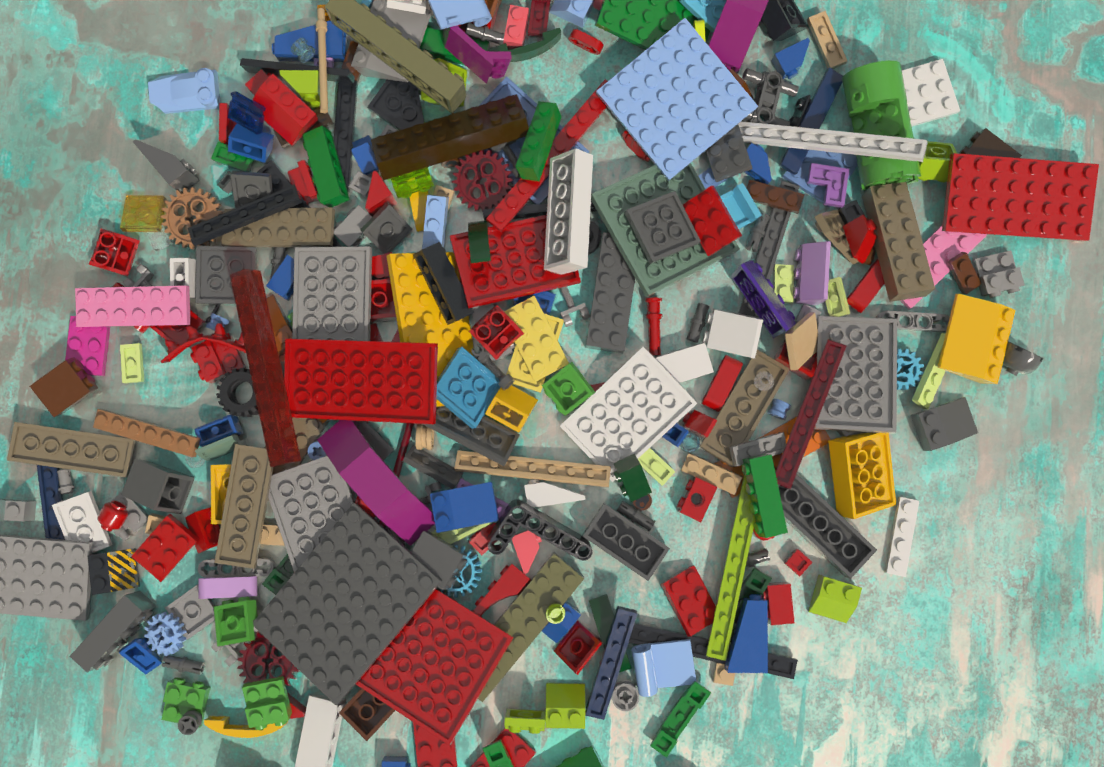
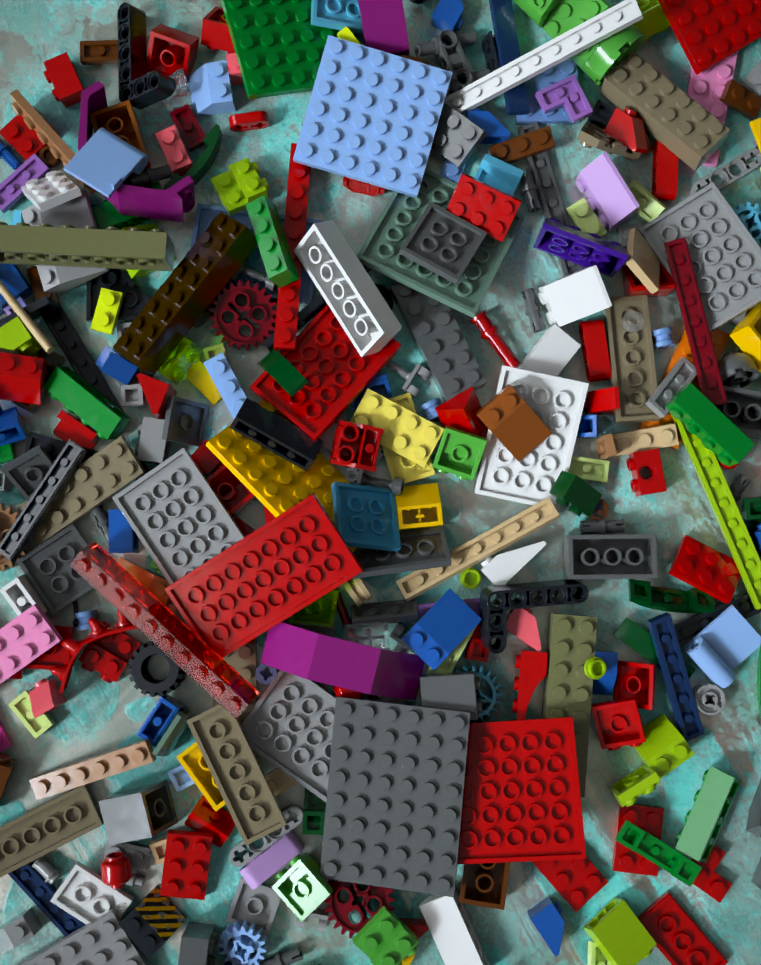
camera: 35 degrees left, 0 degrees up
none -> coral slope [29,678,67,718]
none -> neon yellow plate [90,288,124,336]
none -> light blue plate [168,765,194,793]
none -> lime plate [210,158,269,216]
none -> clear neon green slope [289,588,339,628]
none -> clear slope [344,622,390,650]
none -> medium blue wheel [420,398,441,422]
none -> red slope [434,386,485,436]
none -> lime plate [460,567,482,589]
none -> dark orange slope [476,384,552,462]
none -> red plate [591,697,646,750]
none -> medium nougat plate [595,434,619,460]
none -> dark green slope [628,579,715,613]
none -> dark grey cylinder [718,351,760,388]

